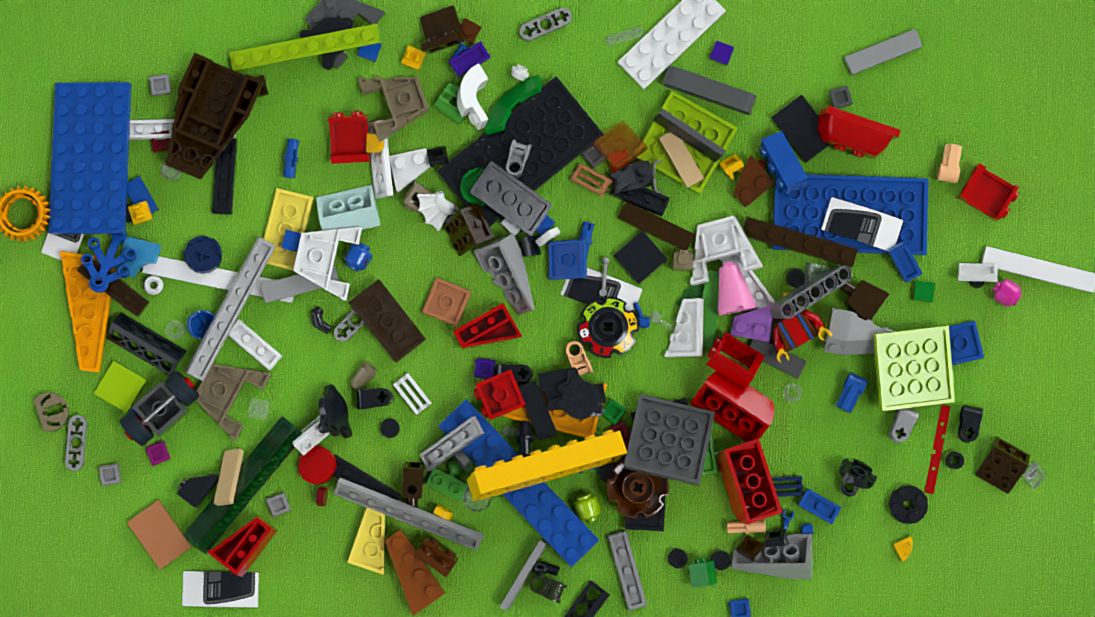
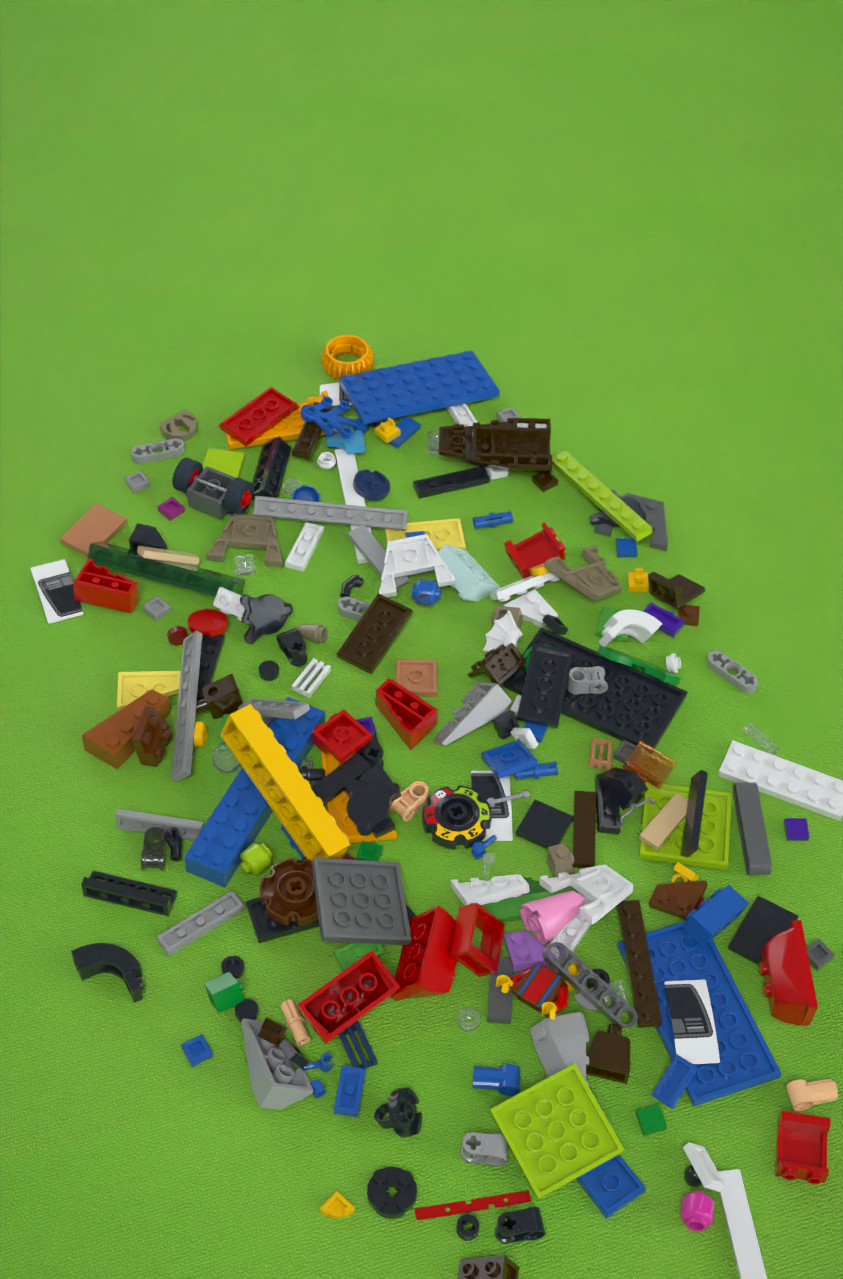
camera: 65 degrees right, 35 degrees down
none -> red tile [219,387,298,446]

